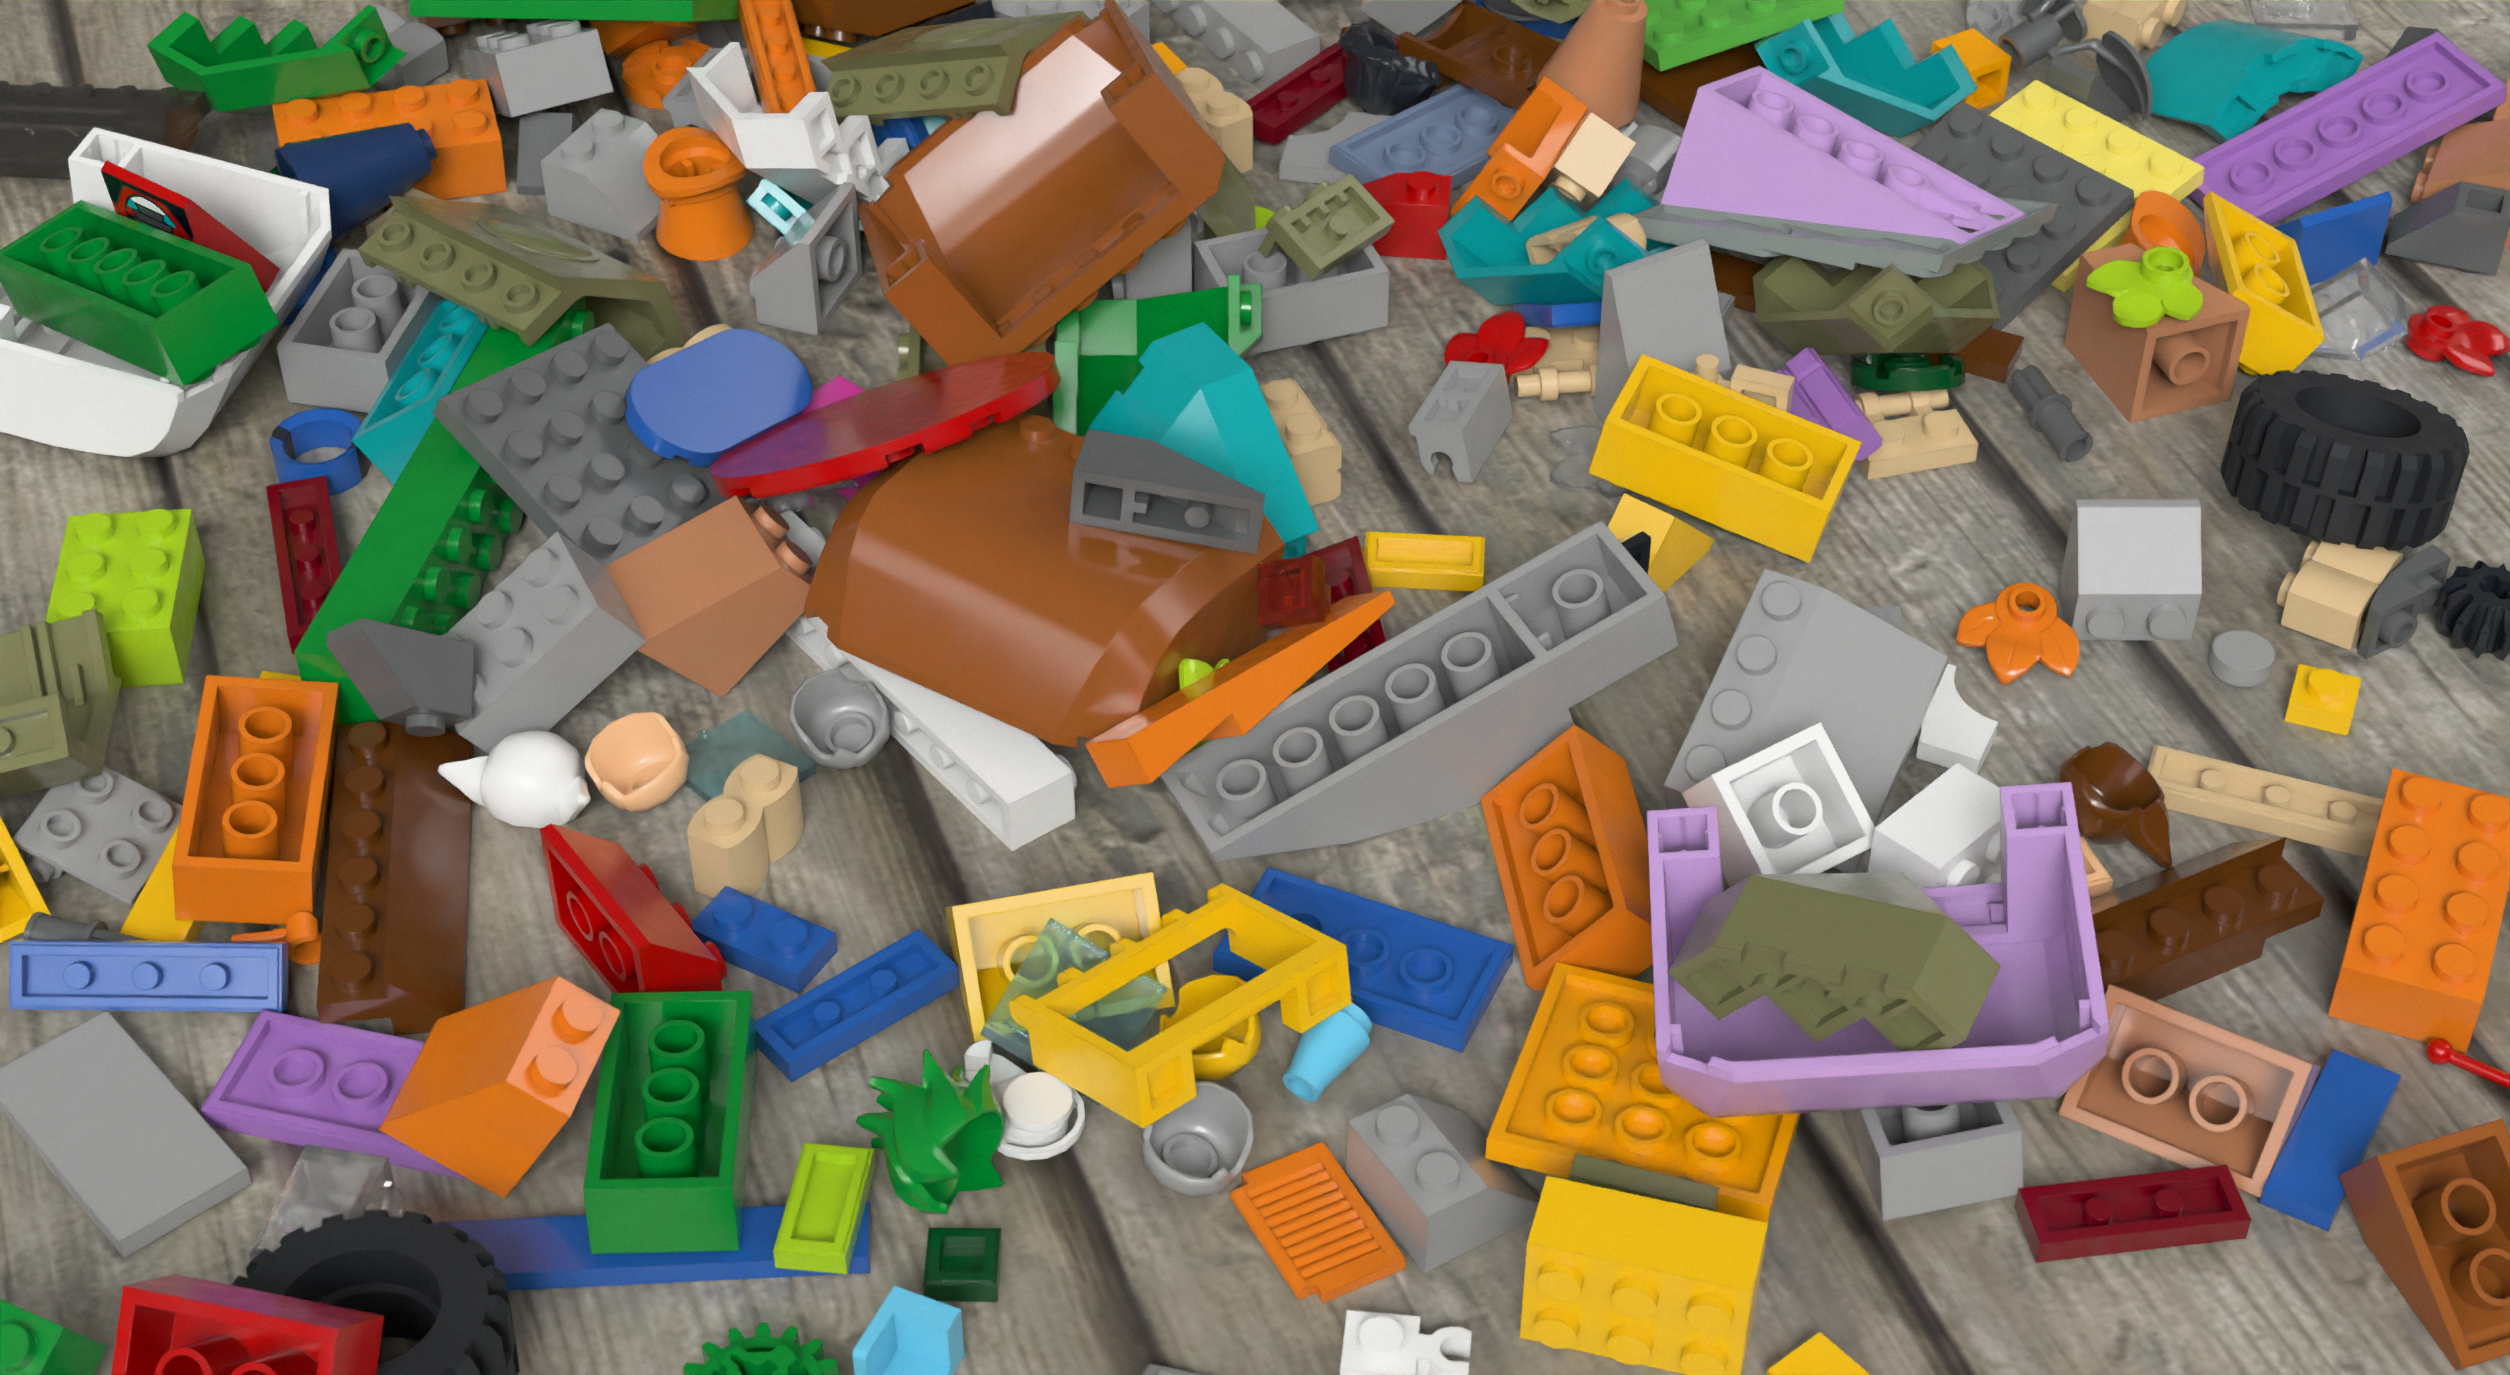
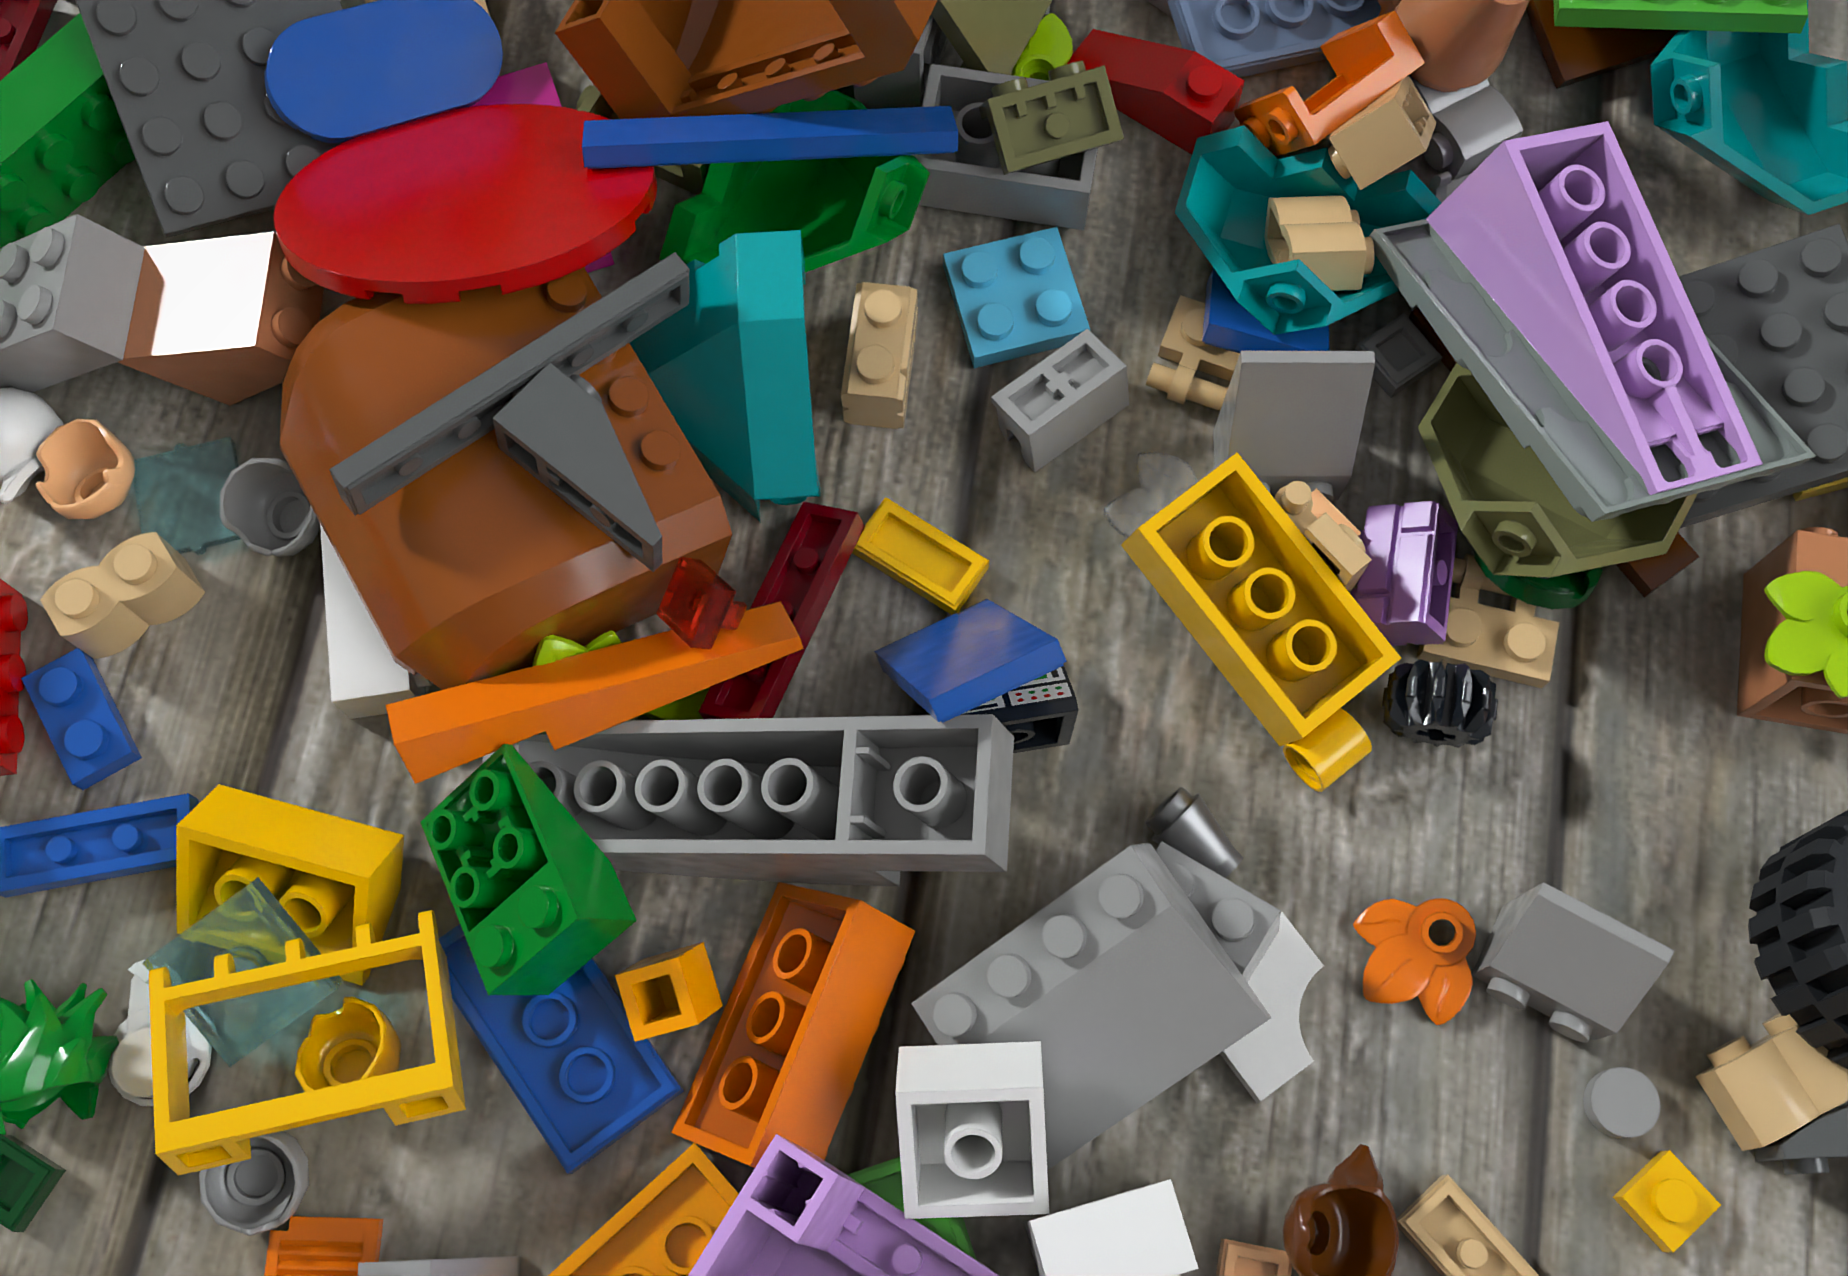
camera: 30 degrees right, 30 degrees up
medium azure cone [1282,1003,1372,1102] -> none
red plate [1444,311,1550,386] -> none
yellow slope [1608,493,1715,593] -> none
dark grey axle [2011,365,2093,463] -> none
none -> dark grey tile [329,252,689,516]
none -> green slope [420,744,637,995]
none -> blue tile [582,106,958,169]
none -> light orange brick [615,942,723,1042]
none -> blue tile [874,599,1067,723]
none -> medium azure plate [943,227,1090,368]
none -> yellow beam [1283,708,1372,792]
none -> black gear [1382,659,1498,748]

